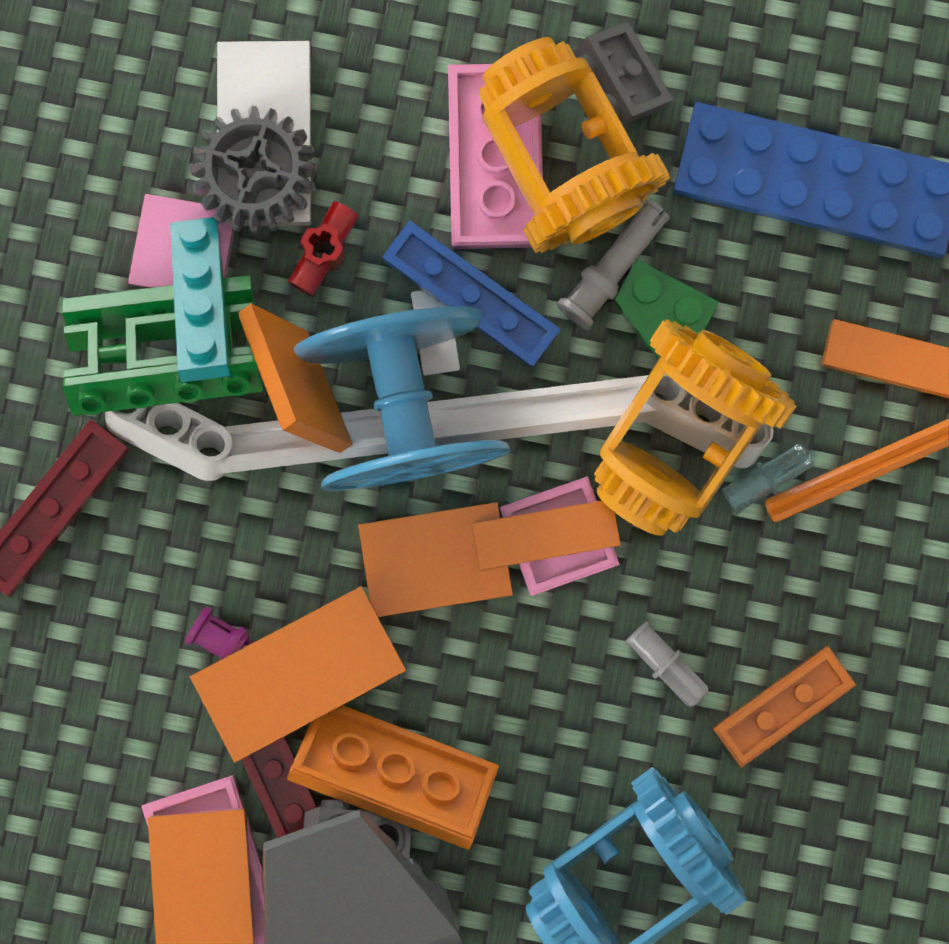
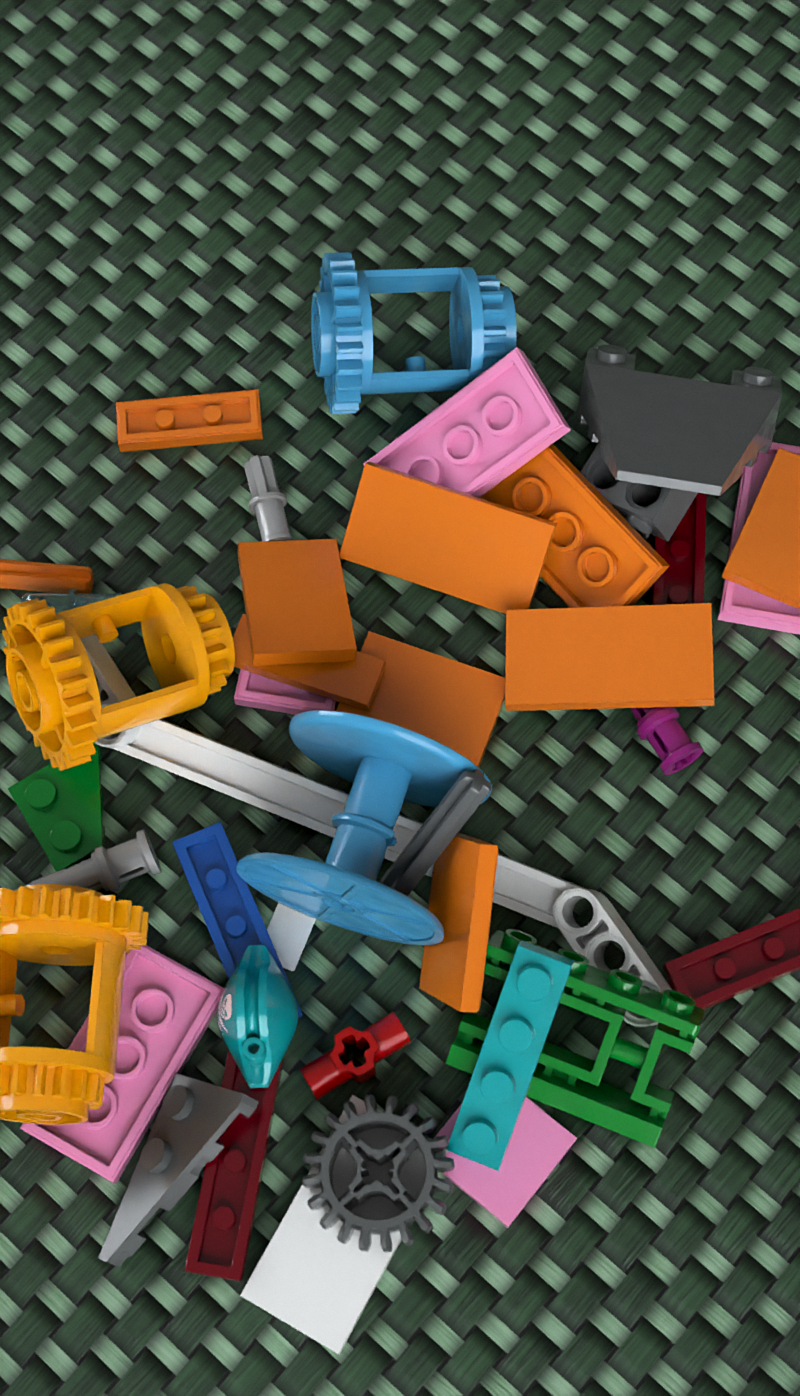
camera: 145 degrees left, 15 degrees down
none -> dark grey wing [98,1073,259,1267]
none -> dark red plate [184,1050,284,1282]
none -> teal hat [217,945,298,1088]
none -> orange tile [238,539,357,666]
none -> orange tile [339,462,557,614]
none -> bright pink tile [363,347,571,498]
none -> dark grey axle [379,769,491,896]

